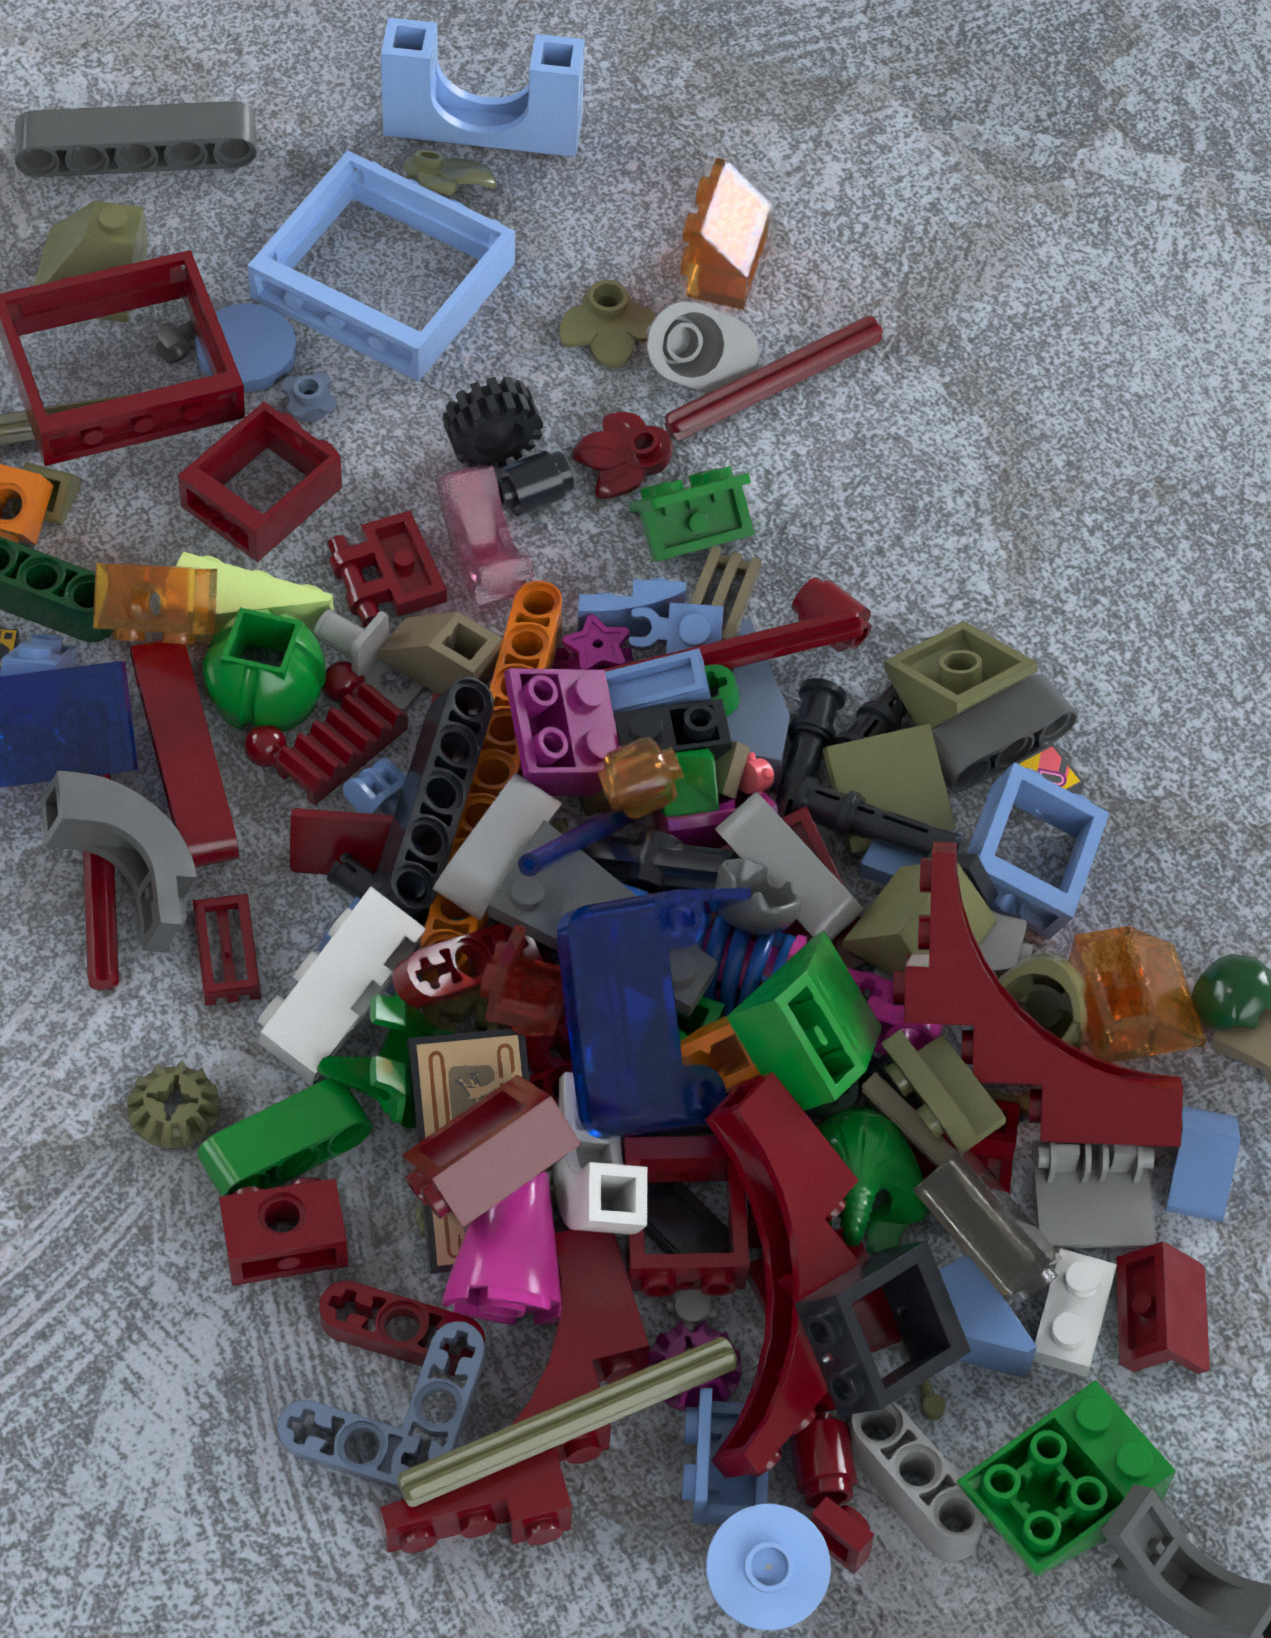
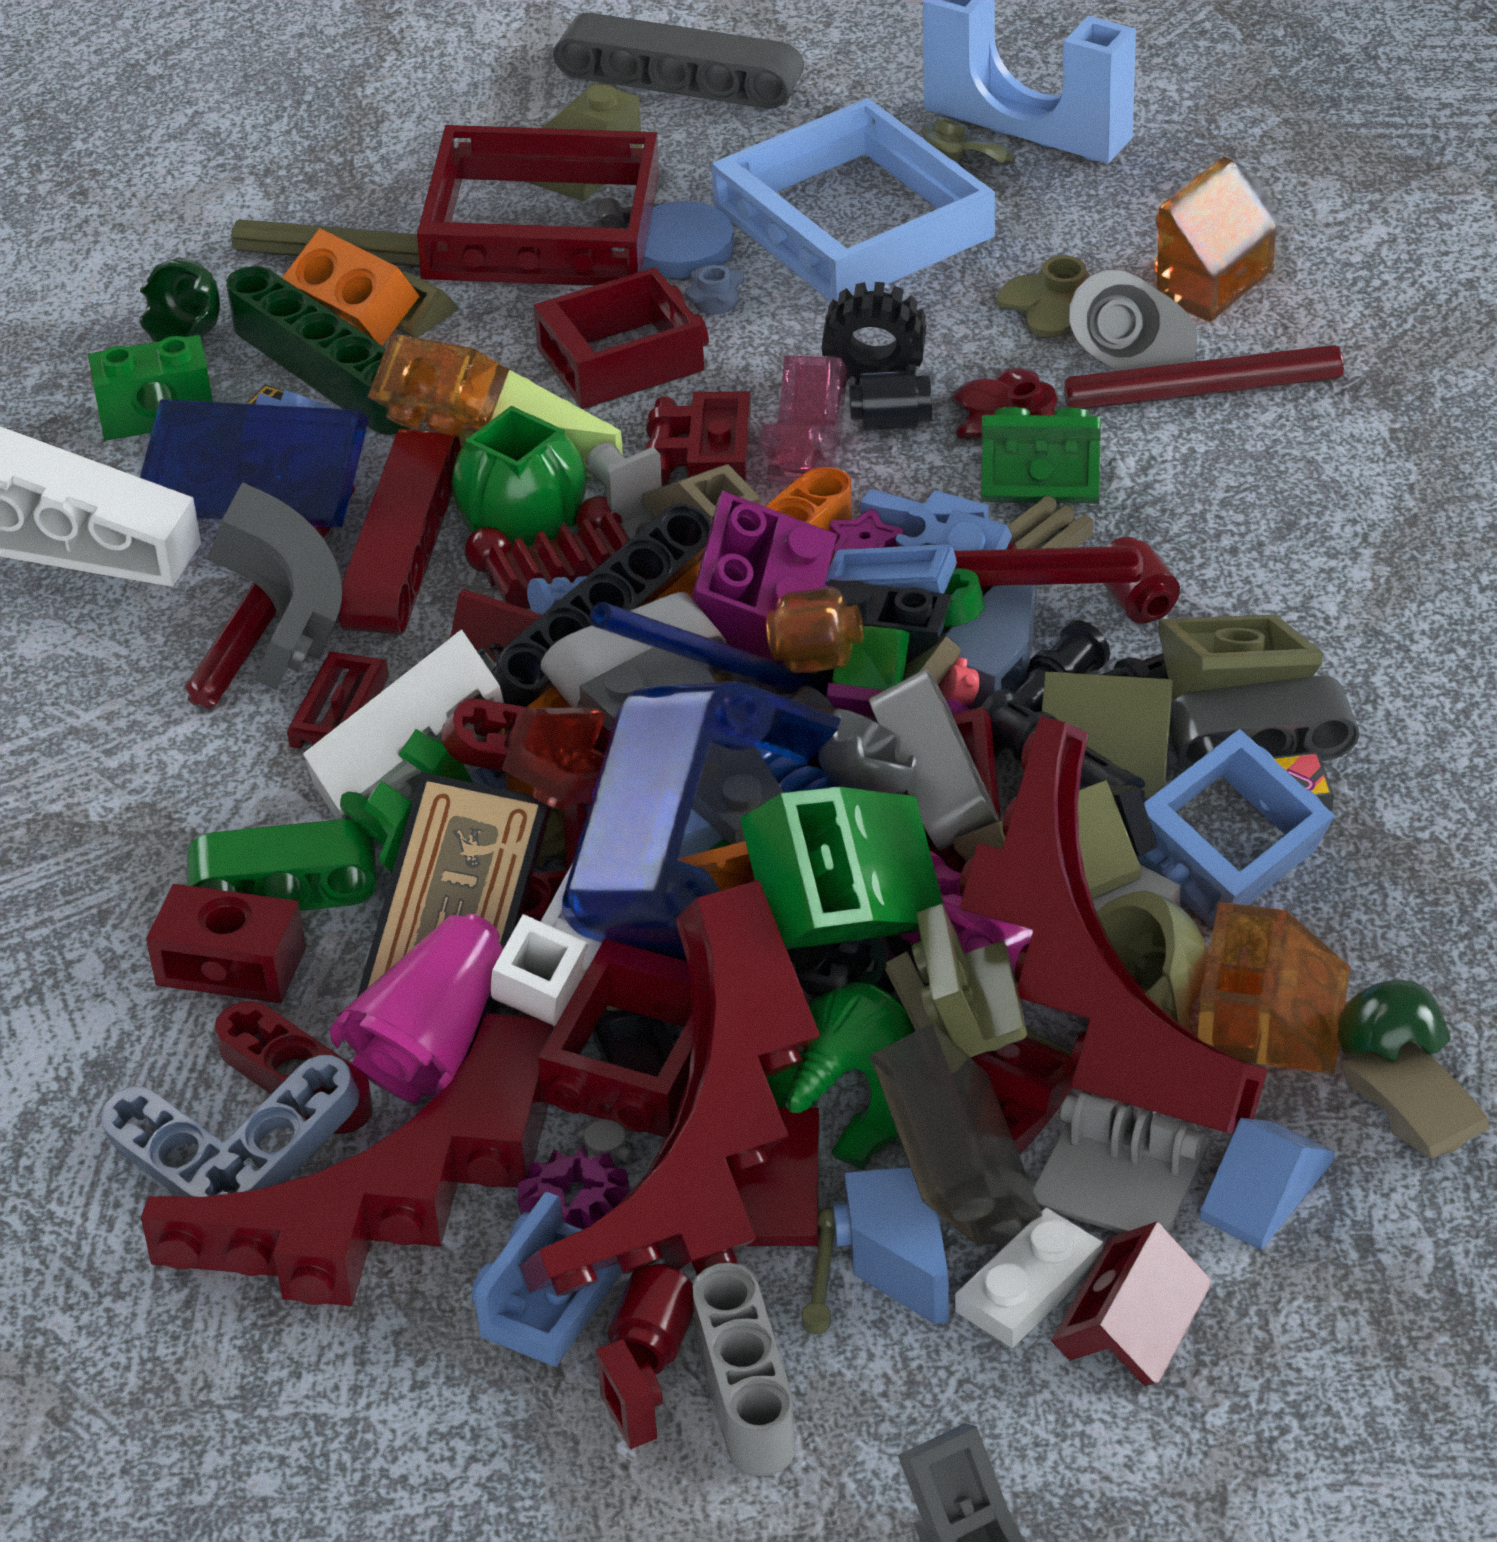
camera: 30 degrees right, 15 degrees down
olive gear [127,1061,220,1148] -> none
olive axle [398,1337,737,1507] -> none
window [402,1074,581,1227] -> none
light blue piece [704,1504,831,1630] -> none
black window [794,1240,971,1416] -> none
green slope [956,1380,1176,1577] -> none

